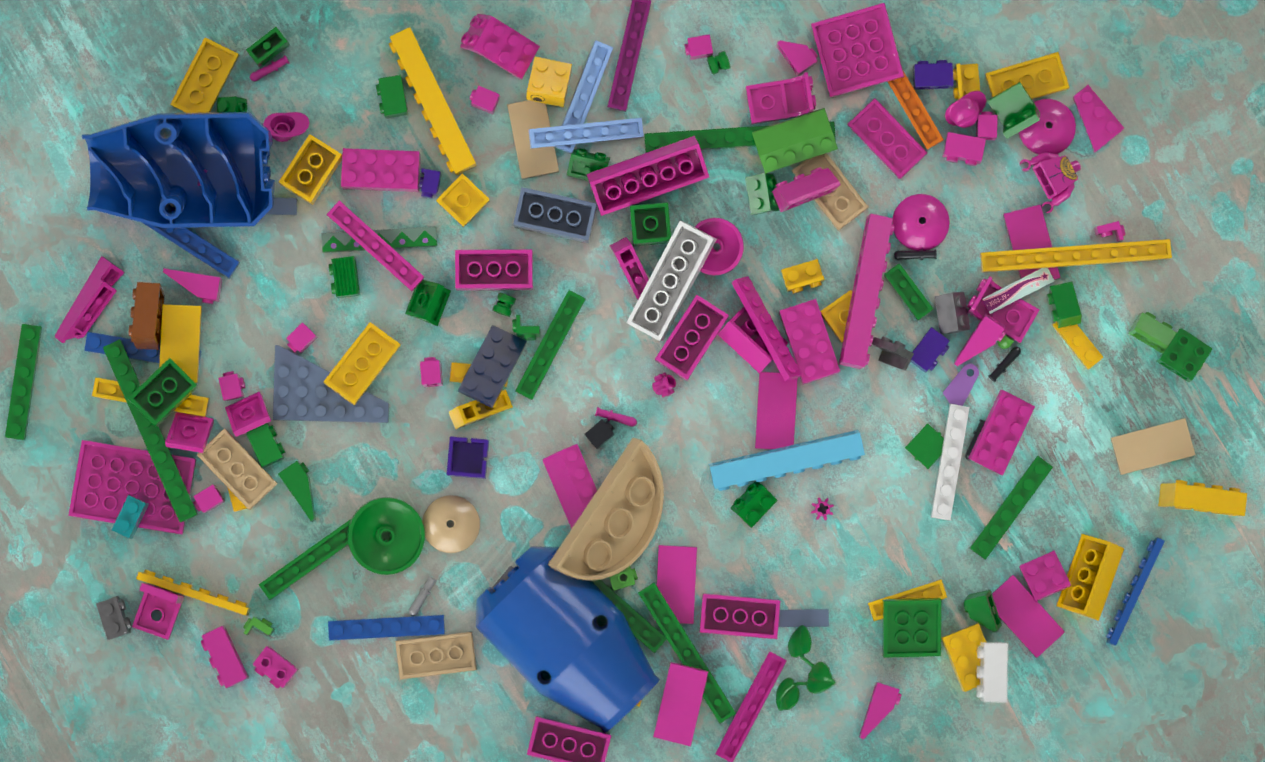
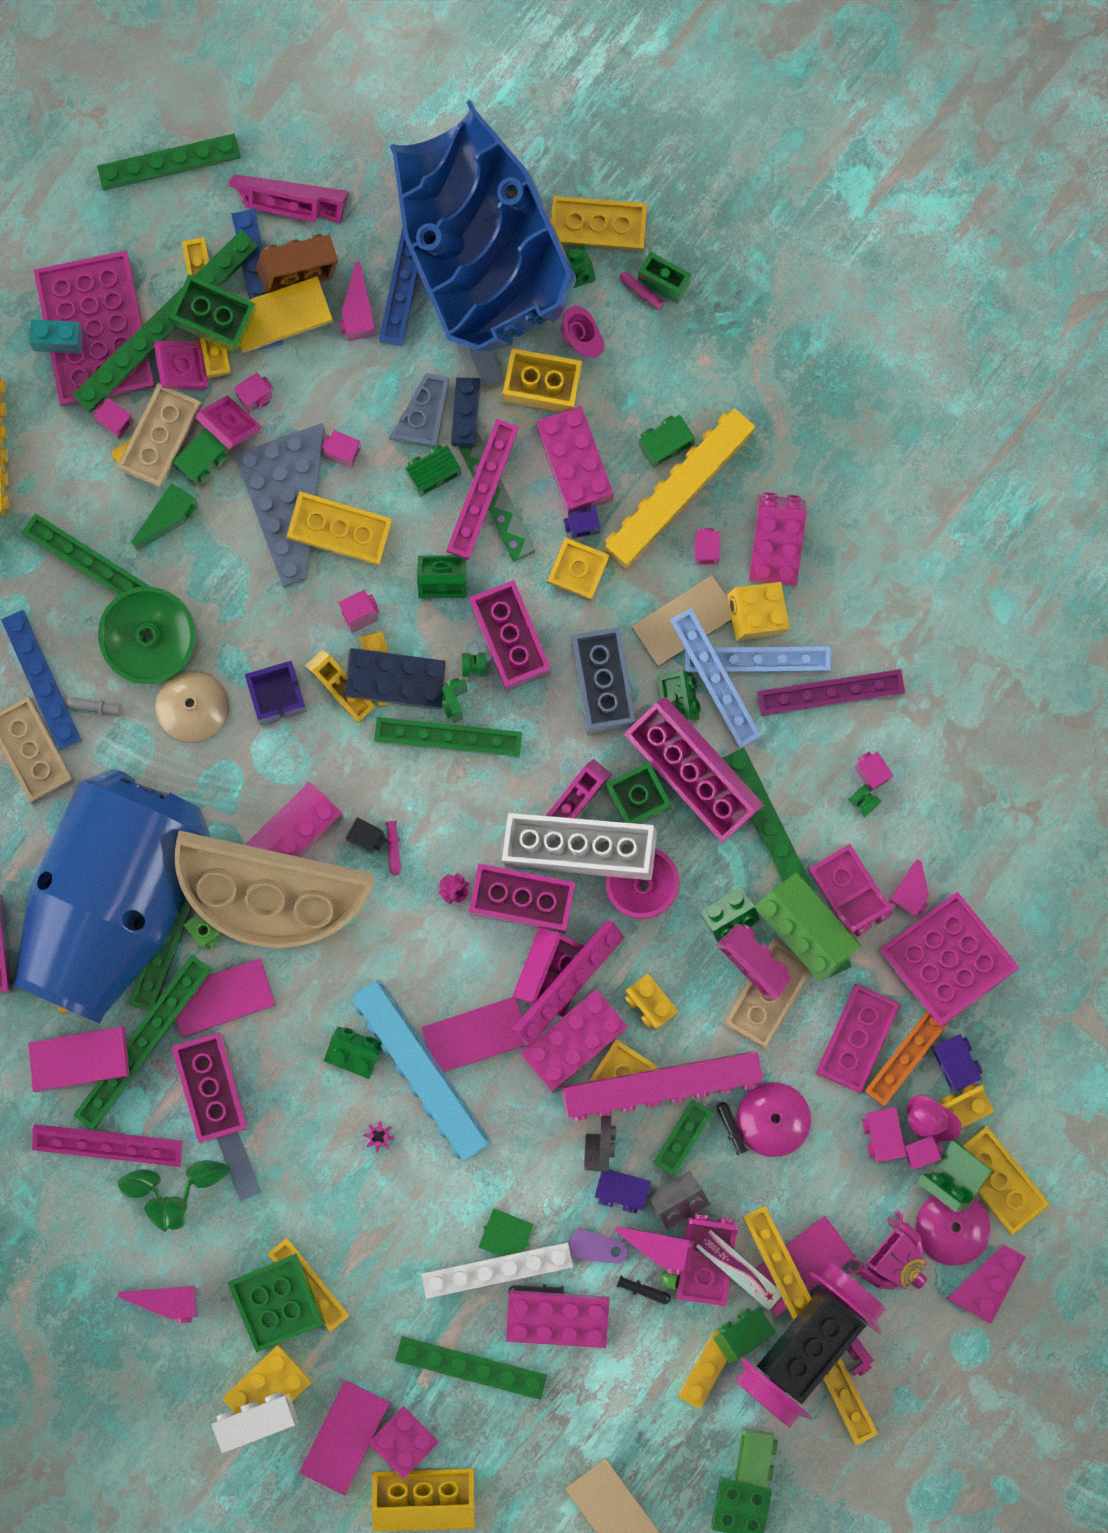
camera: 65 degrees right, 5 degrees down
green slope [964,590,1002,632] -> none
none -> sand blue wing [389,373,449,448]
none -> dark blue plate [451,377,481,447]
none -> black brick [735,1263,887,1428]

